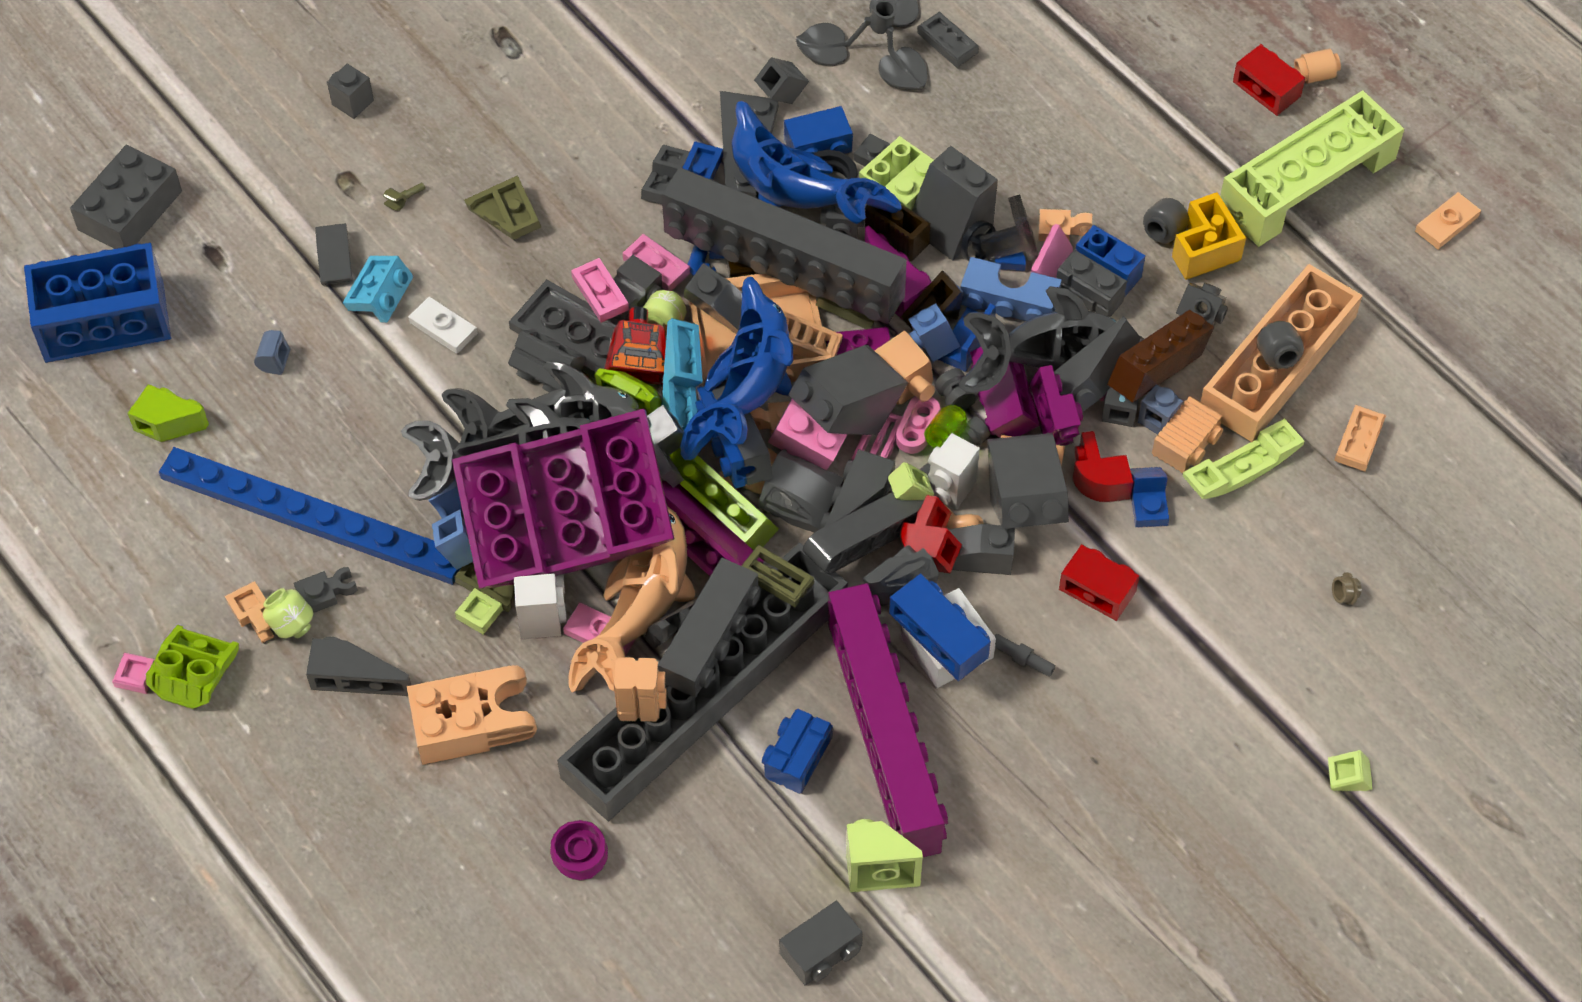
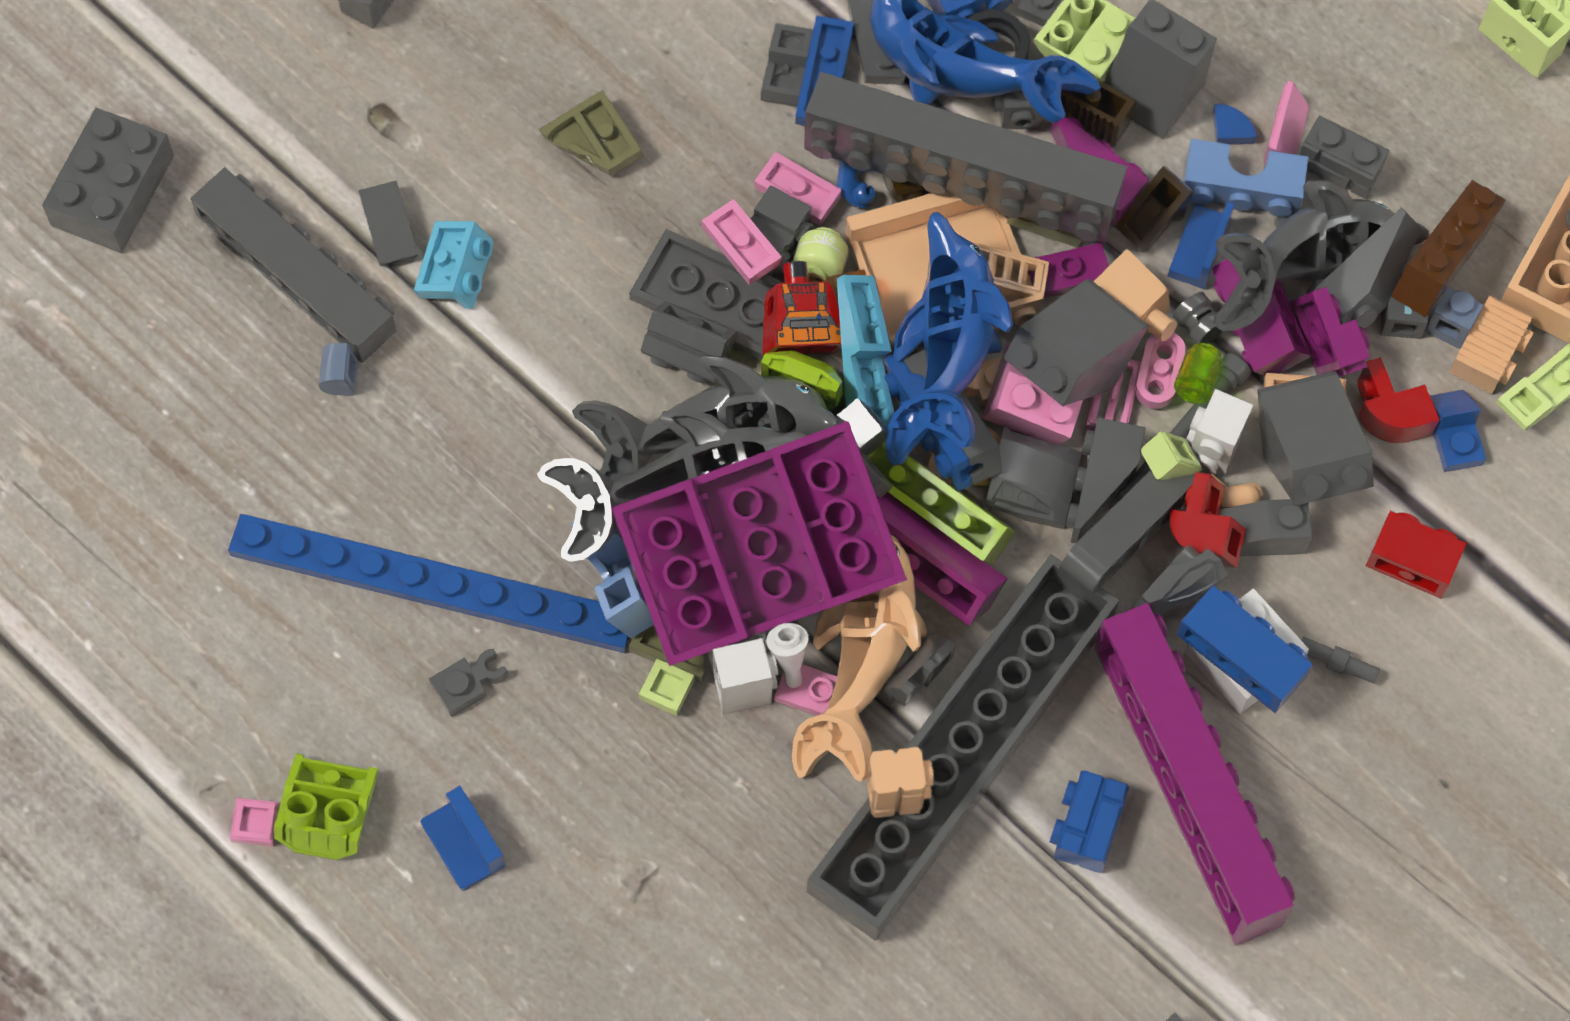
camera: 10 degrees left, 10 degrees up
blue brick [24,242,171,363] -> none
lime slope [128,384,209,442] -> none
light nougat plate [225,581,274,643] -> none
yellowish green head [263,588,313,639] -> none
dark grey slope [306,637,411,696] -> none
olive hand [383,182,425,211] -> none
light nougat brick [407,665,537,765] -> none
white plate [408,297,478,354] -> none
magenta piece [550,820,608,880] -> none
dark grey brick [658,558,761,698] -> none
dark grey slope [684,263,742,334] -> none
olive tile [742,545,814,607] -> none
yellowish green slope [846,819,923,892] -> none
medium blue brick [908,303,960,362] -> none
clear smoke piece [961,194,1039,261] -> none
light nougat plate [1039,209,1093,242] -> none
blue slope [1075,225,1146,296] -> none
dark grey head [1143,198,1189,243] -> none
yellow brick [1172,192,1246,280] -> none
dark grey brick [1176,283,1228,326] -> none
none -> dark grey brick [190,167,396,363]
none -> blue panel [421,785,506,891]
none -> white cone [766,623,808,688]

